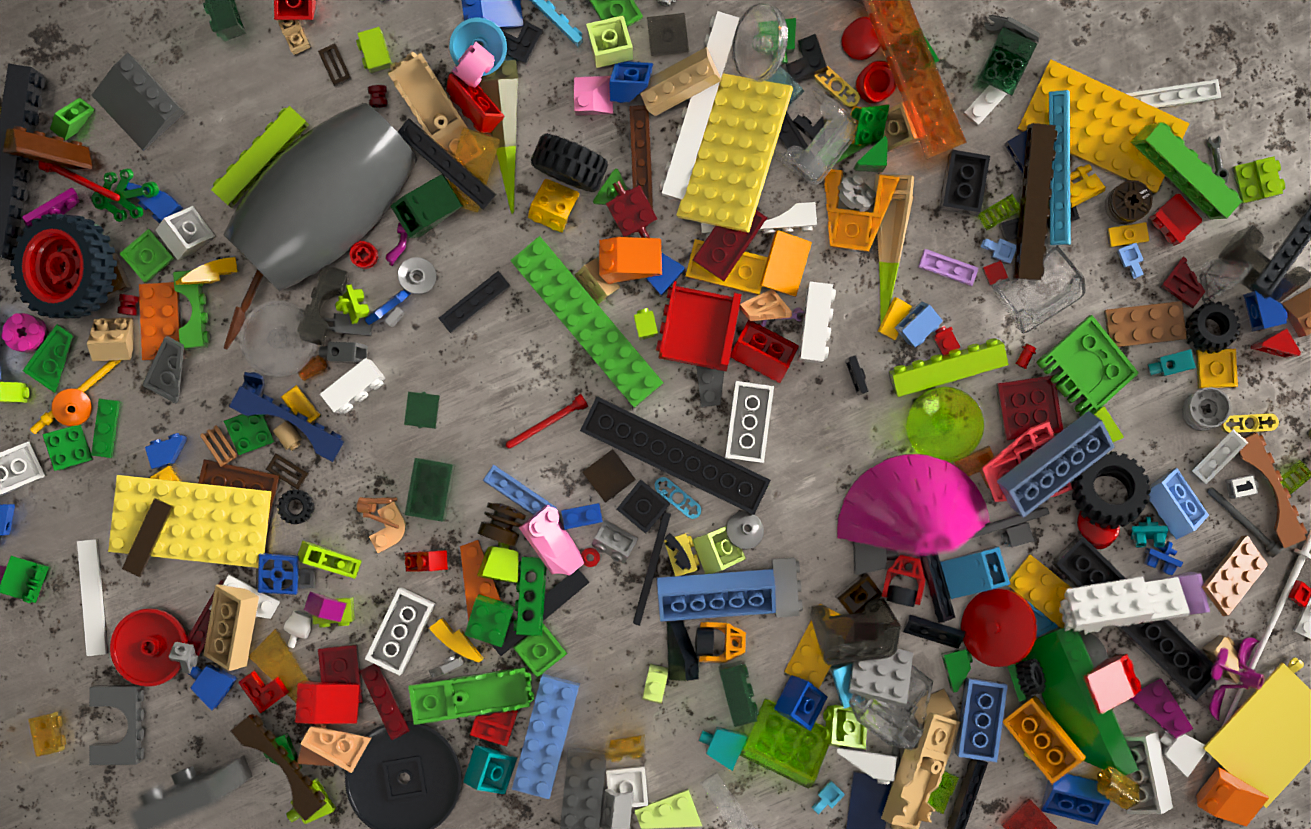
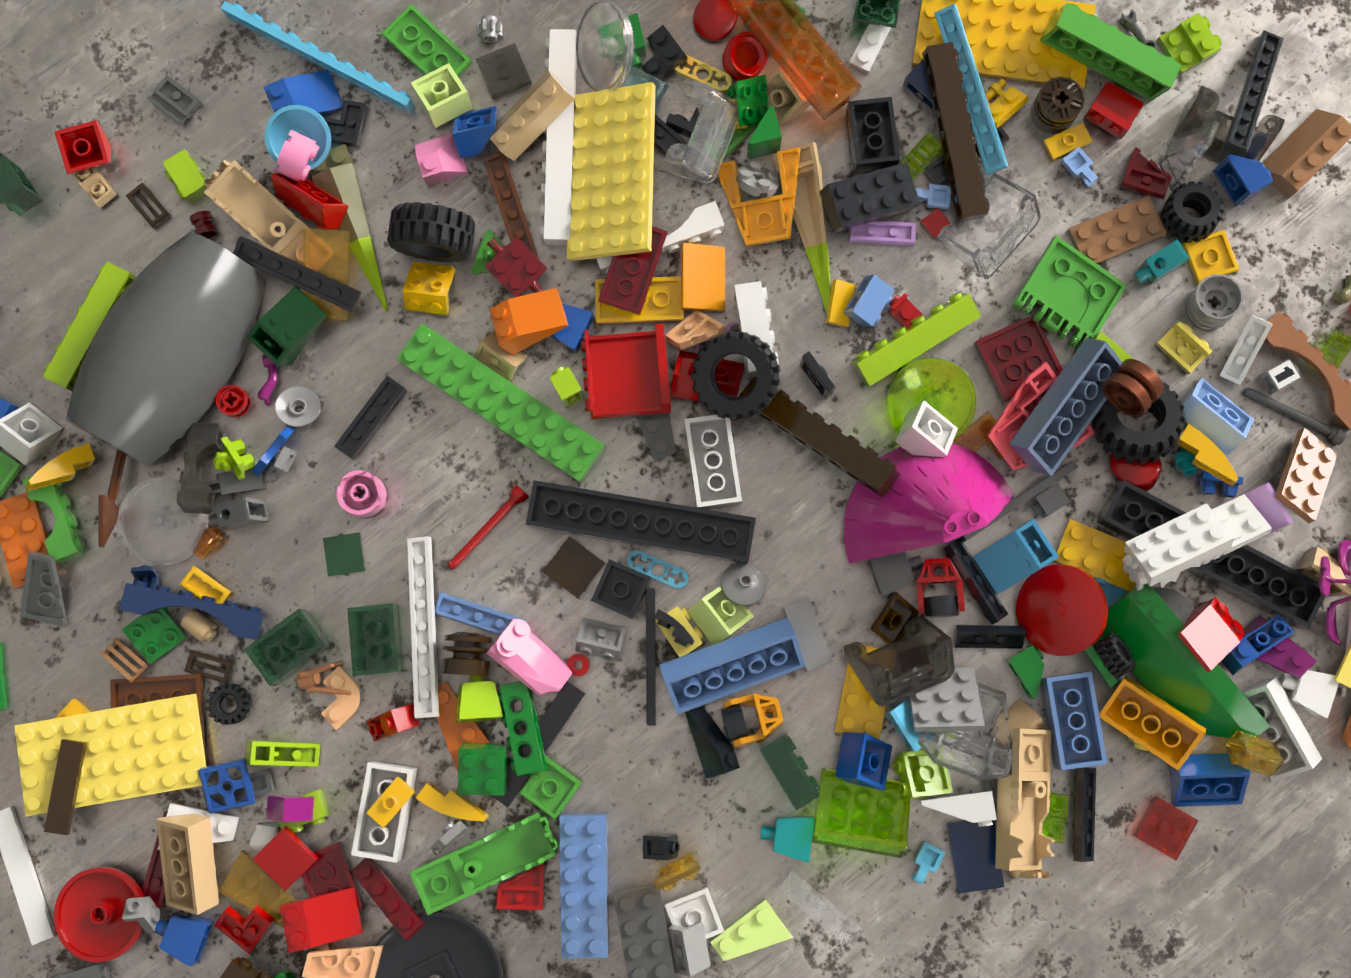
camera: 15 degrees left, 5 degrees down
blue slope [145,433,187,469] -> none
white brick [320,358,386,414] -> none
teal slope [463,745,517,794] -> none
blue brick [561,503,603,529] -> none
yellowish green torso [642,664,668,704] -> none
red pin [1015,343,1036,369] -> none
light yellow beam [1220,414,1279,433] -> none
red slope [1250,329,1301,358] -> none
none -> clear green brick [244,608,332,686]
none -> red tile [253,826,318,891]
none -> bright pink brick [336,470,387,518]
none -> yellow plate [366,777,415,828]
none -> white plate [407,536,439,719]
none -> black bracket [643,834,680,860]
none -> black tyre [691,332,781,420]
none -> dark brown brick [738,376,899,498]
none -> black brick [819,162,921,233]
none -> white slope [896,400,958,457]
none -> copper wheel [1102,359,1164,418]
none -> light yellow bracket [1155,321,1212,374]
none -> yellow slope [1177,424,1238,486]
none -> blue slope [1221,614,1294,675]

